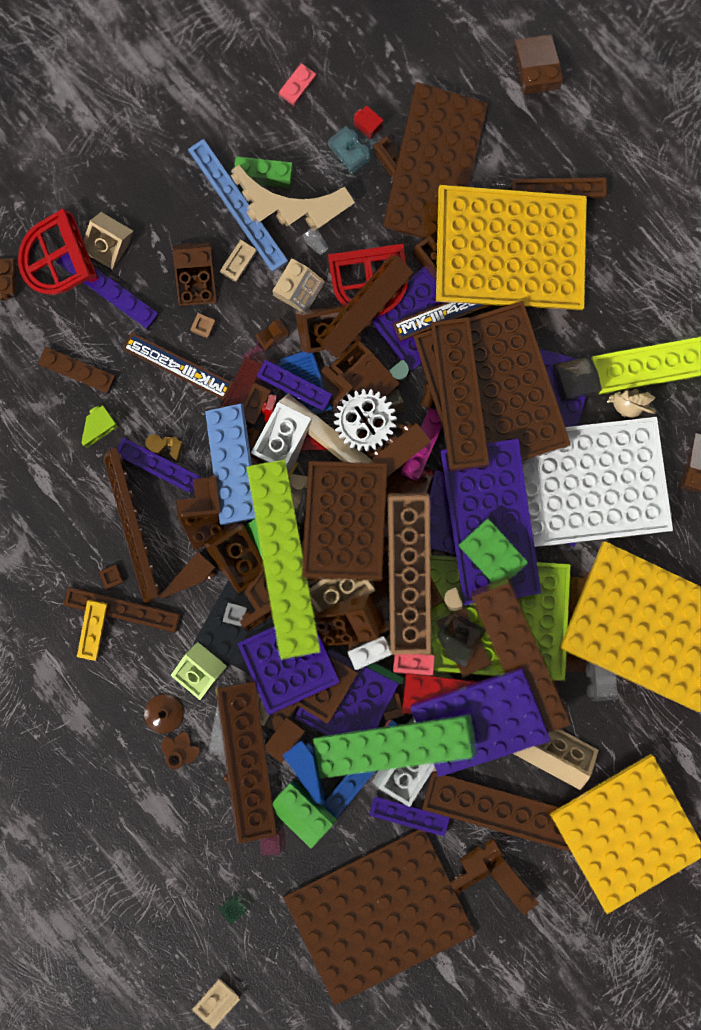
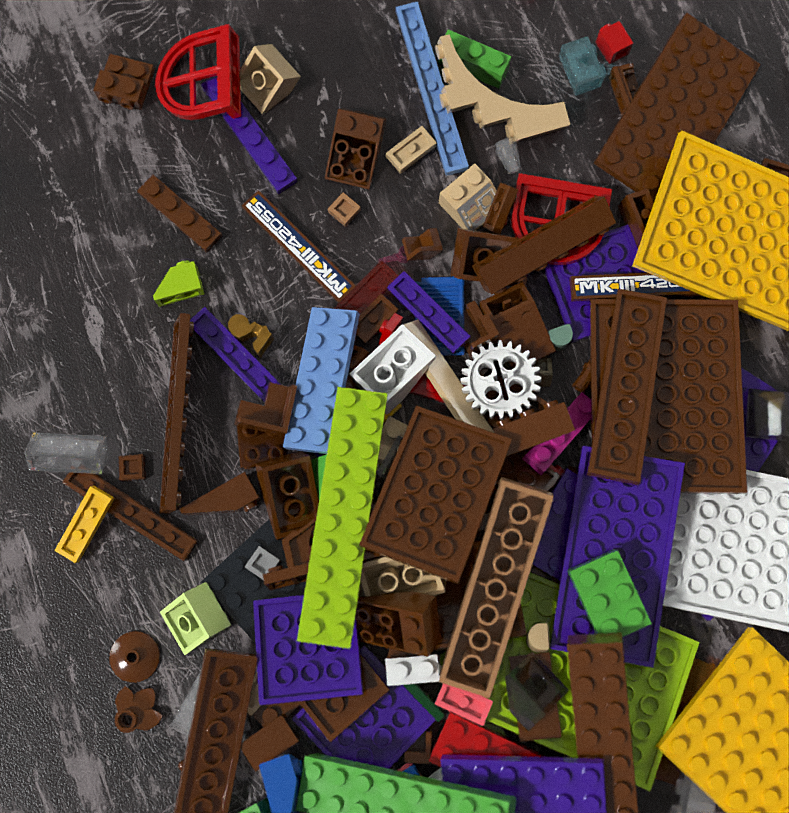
camera: 20 degrees right, 5 degrees down
none -> clear brick [24,432,109,474]
none -> reddish brown plate [483,182,518,234]

